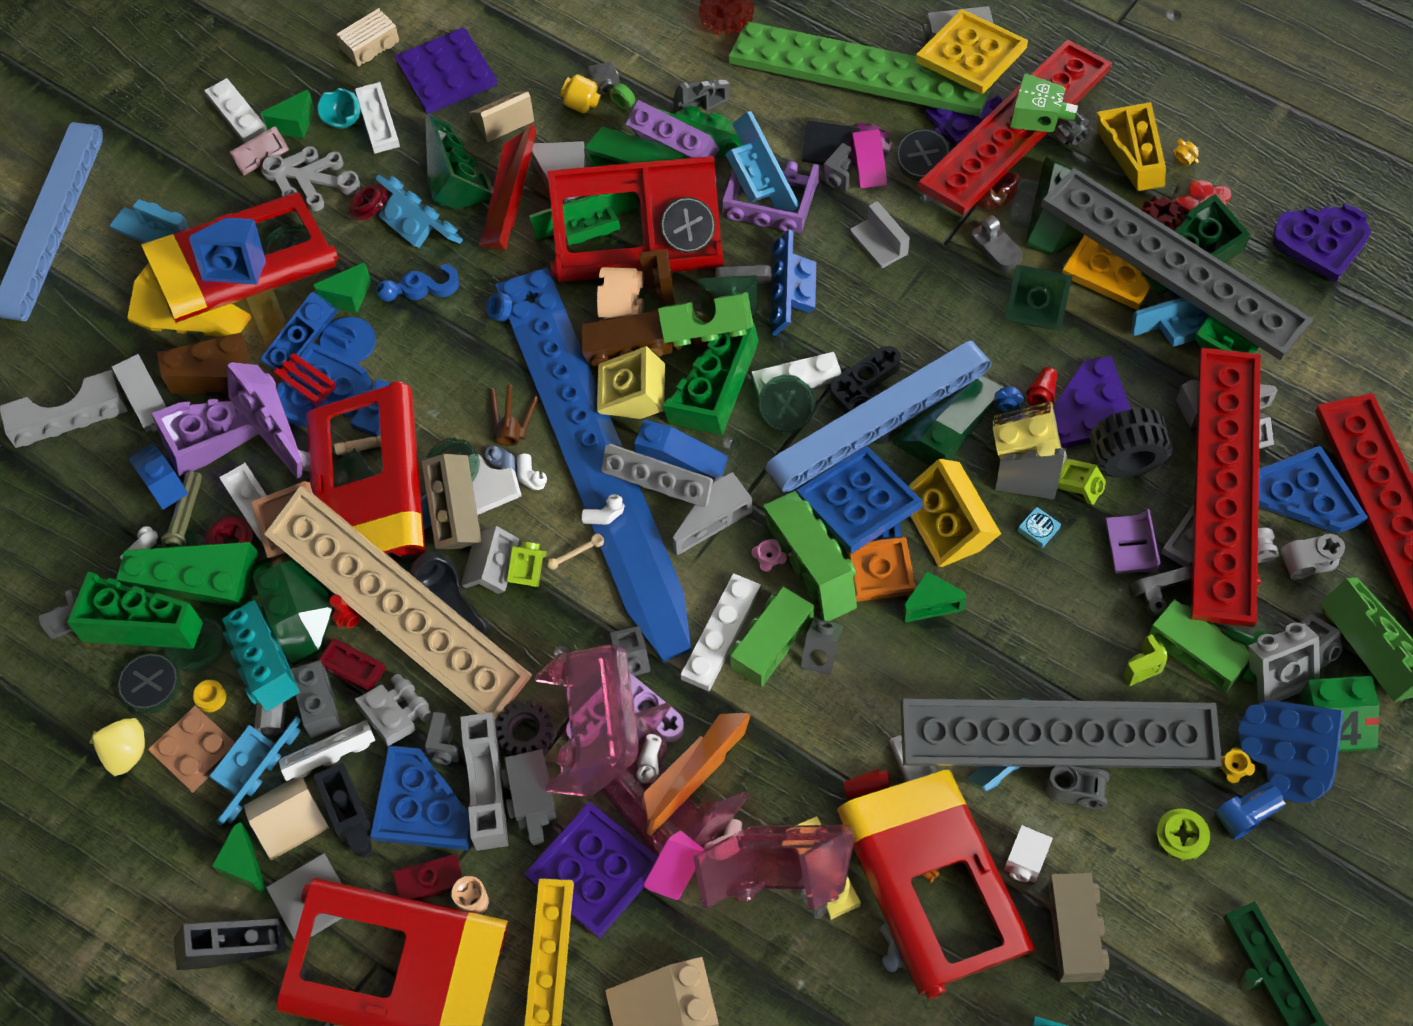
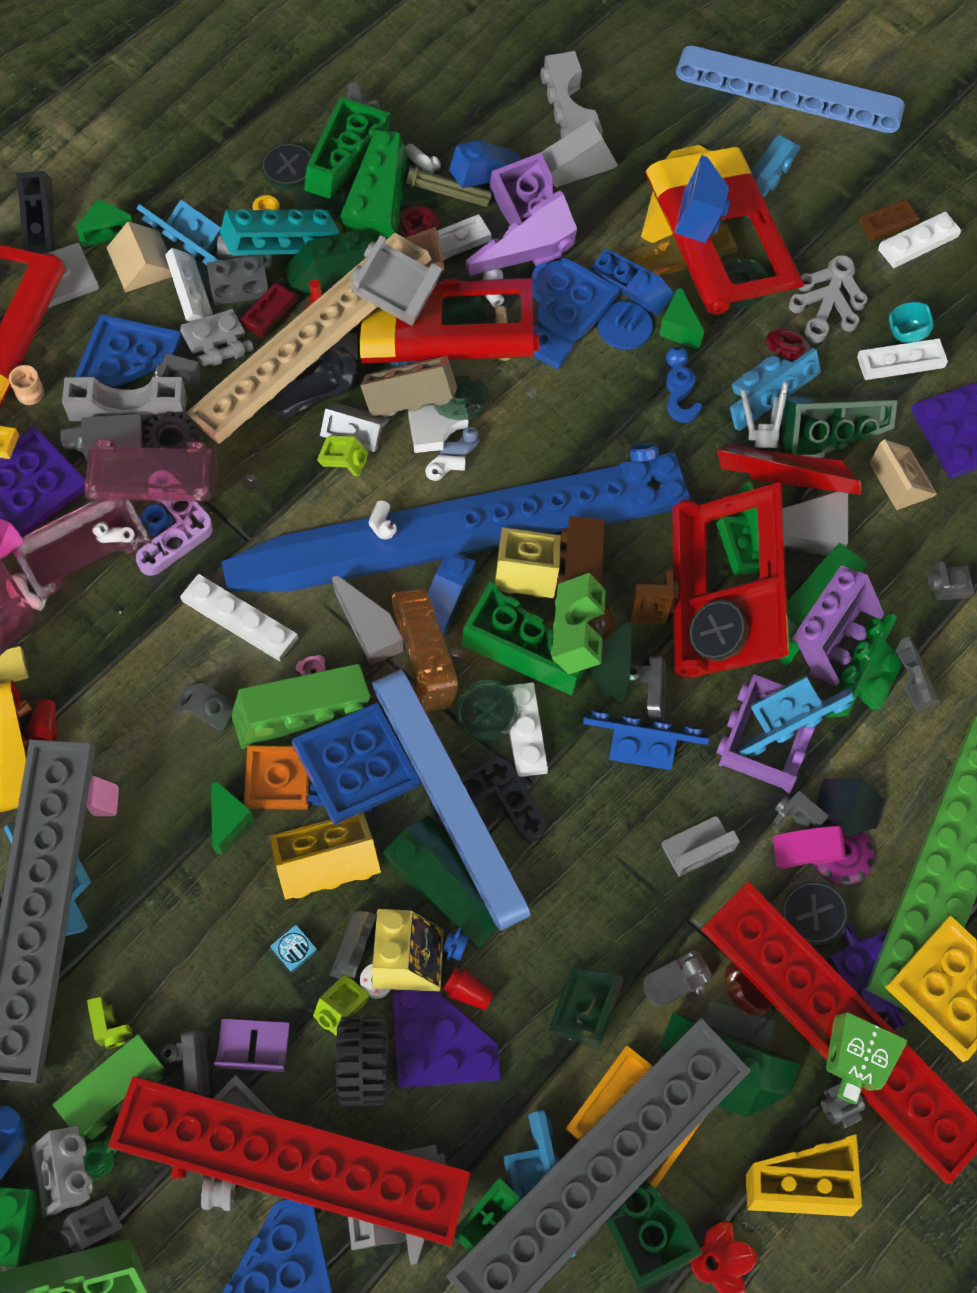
camera: 90 degrees right, 5 degrees up
light yellow piece [89,718,145,776] -> none
nougat plate [148,706,235,793] -> none
reddish brown wedge [157,332,253,395] -> none
plate [228,126,289,176] -> none
green slope [260,90,315,139] -> none
red tile [274,353,337,406] -> none
black brick [313,762,372,858] -> none
dark red plate [393,854,463,901] -> none
reddish brown plant [490,384,539,446] -> none
tan hinge [547,534,604,570] -> none
yellow head [560,74,601,114] -> none
light nougat brick [597,267,644,321] -> none
light grey bracket [602,444,713,507] -> none
bright green tile [610,83,636,110] -> none
dark grey bracket [610,626,650,676] -> none
orange wedge [642,713,750,836] -> none
bright green brick [729,586,814,688] -> none
dark red gear [1141,195,1185,231] -> none
yellow plate [1173,139,1199,166] -> none
light grey piece [1280,534,1345,580] -> none
none -> light grey panel [350,235,442,326]
none -> clear orange beam [392,588,458,713]
none -> light grey plant [740,381,788,448]
none -> reddish brown plate [858,199,920,242]

